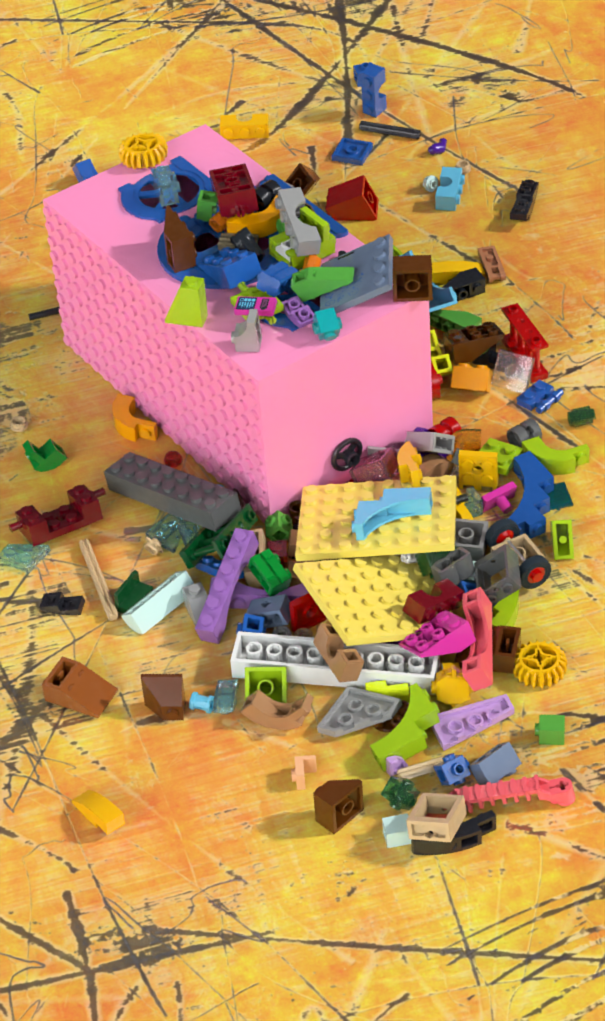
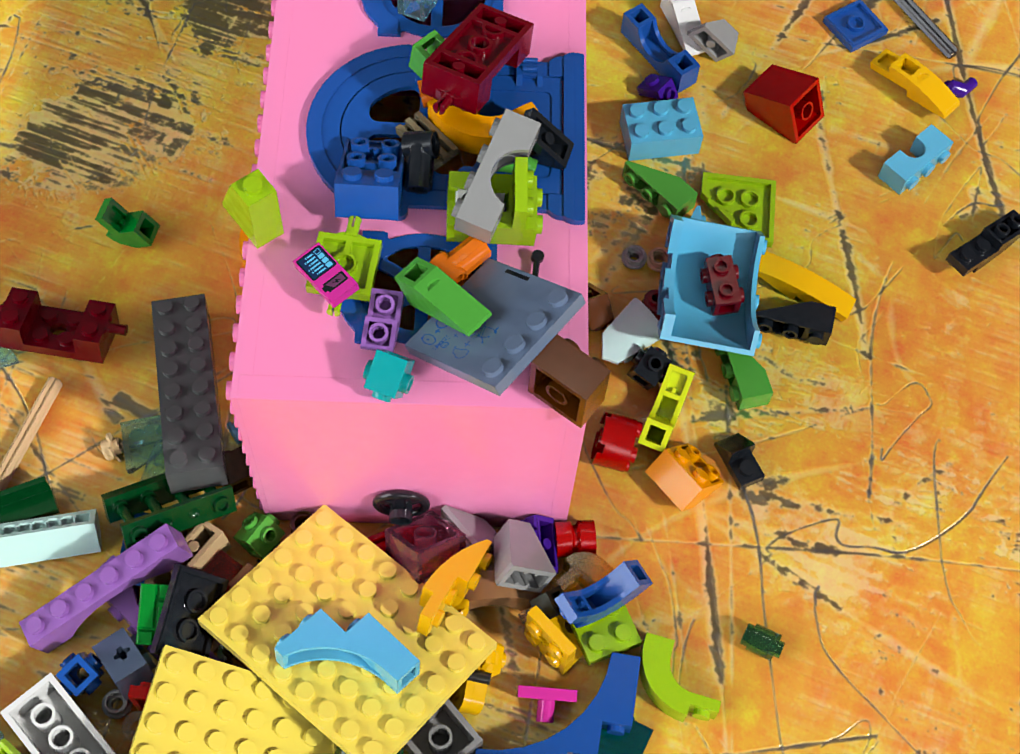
camera: 30 degrees right, 20 degrees up
tan plate [10,416,28,432] -> none
reddish brown slope [164,205,197,273] -> none
light grey slope [182,582,208,627] -> none
light grey arch [231,309,262,352] -> none
black wheel [255,179,281,212] -> none
blue brick [256,261,298,297] -> none
reddish brown slope [285,163,320,197] -> none
light aqua plate [423,175,438,192] -> none
reddish brown slope [443,322,505,365] -> none
tan plate [455,160,471,175] -> none
clear light blue bracket [464,487,483,518] -> none
nougat plate [478,246,506,283] -> none
clear tile [491,349,535,393] -> none
red fence [501,303,549,383] -> none
dark grey wheel [507,418,542,448] -> none
blue plate [517,380,564,414] -> none
none -> black tile [149,564,229,657]
none -> blue arch [554,560,653,628]
none -> yellow slope [870,48,960,119]

